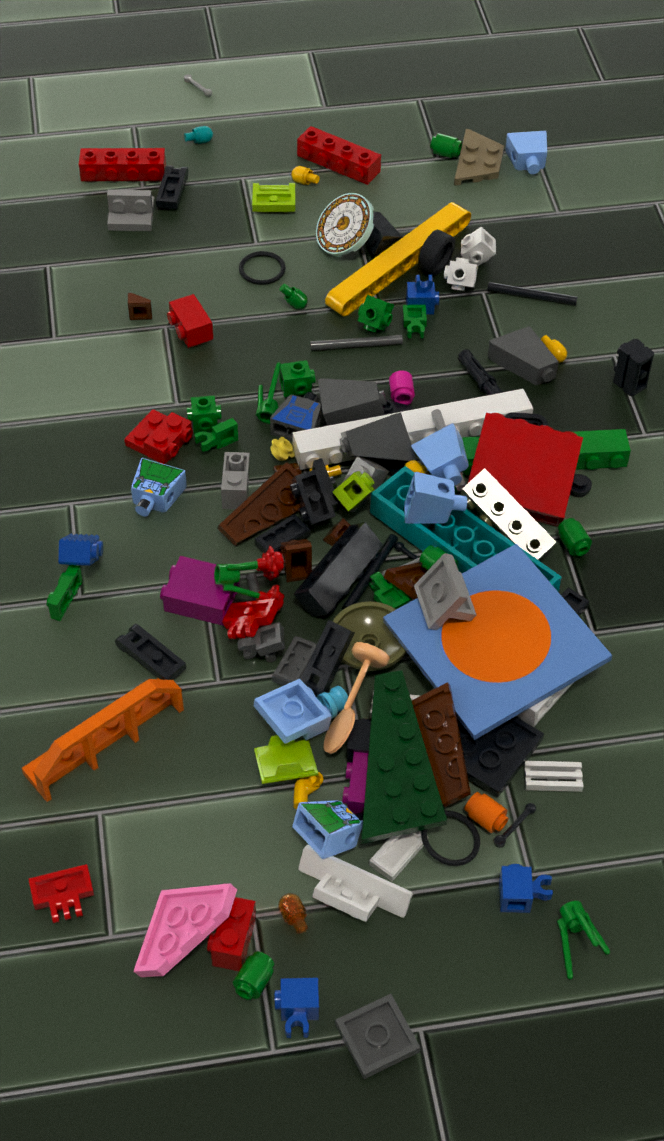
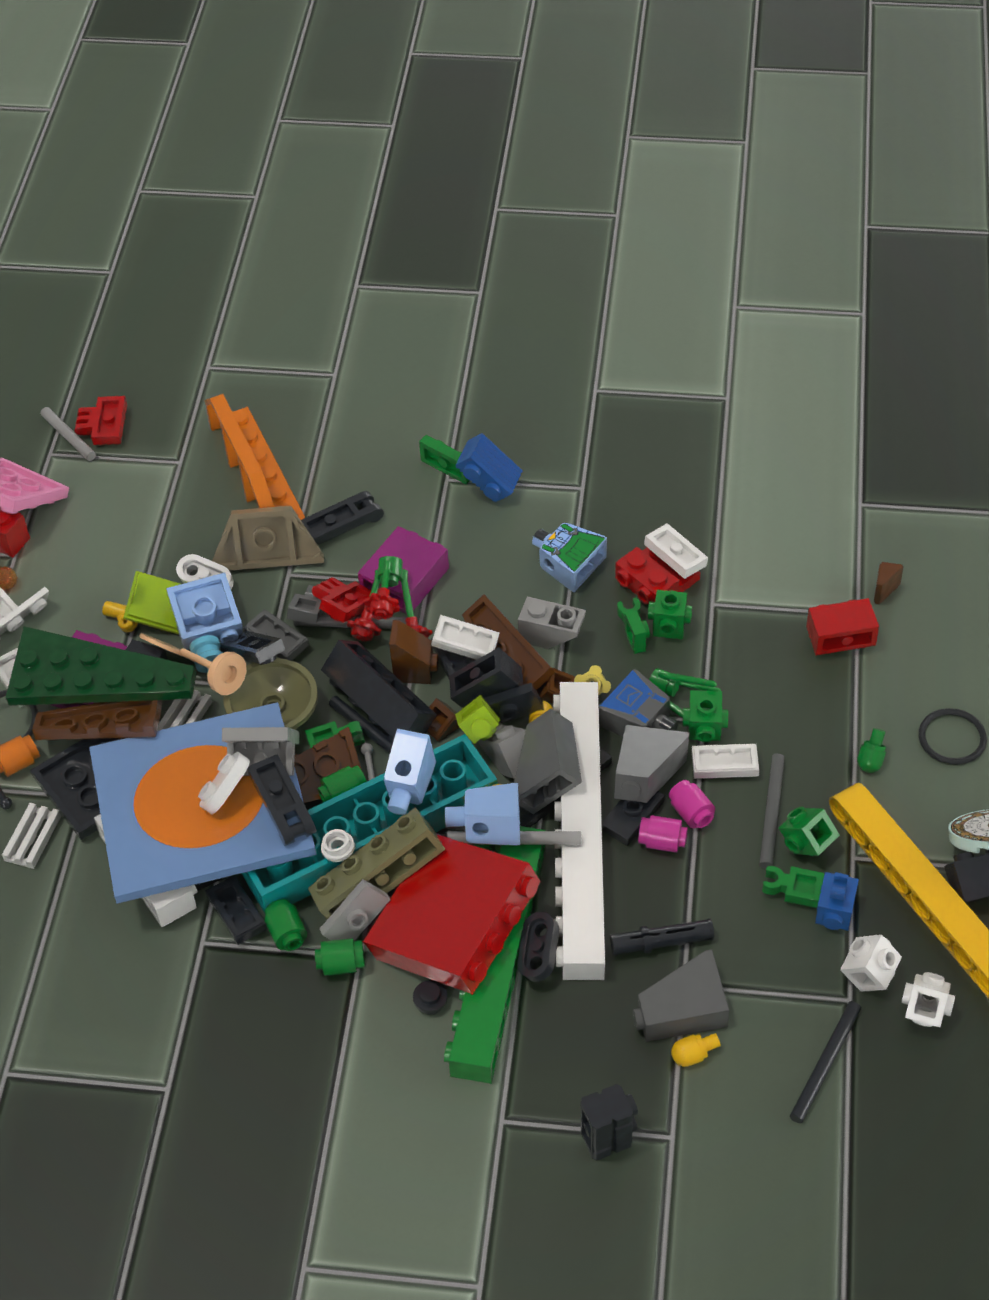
camera: 110 degrees right, 0 degrees up
light blue torso [292,800,364,859] -> none
black tyre [418,229,455,275] -> none
none -> light grey bar [40,407,96,461]
none -> white plate [176,554,233,589]
none -> white plate [198,752,250,814]
none -> dark tan wing [212,506,324,571]
none -> black plate [247,754,316,846]
none -> green brick [264,899,307,951]
none -> light grey plate [320,879,391,941]
none -> white plate [321,829,355,862]
none -> white plate [431,615,499,660]
none -> white plate [644,524,708,579]
none -> dark pink brick [669,780,715,828]
none -> white plate [692,744,759,779]

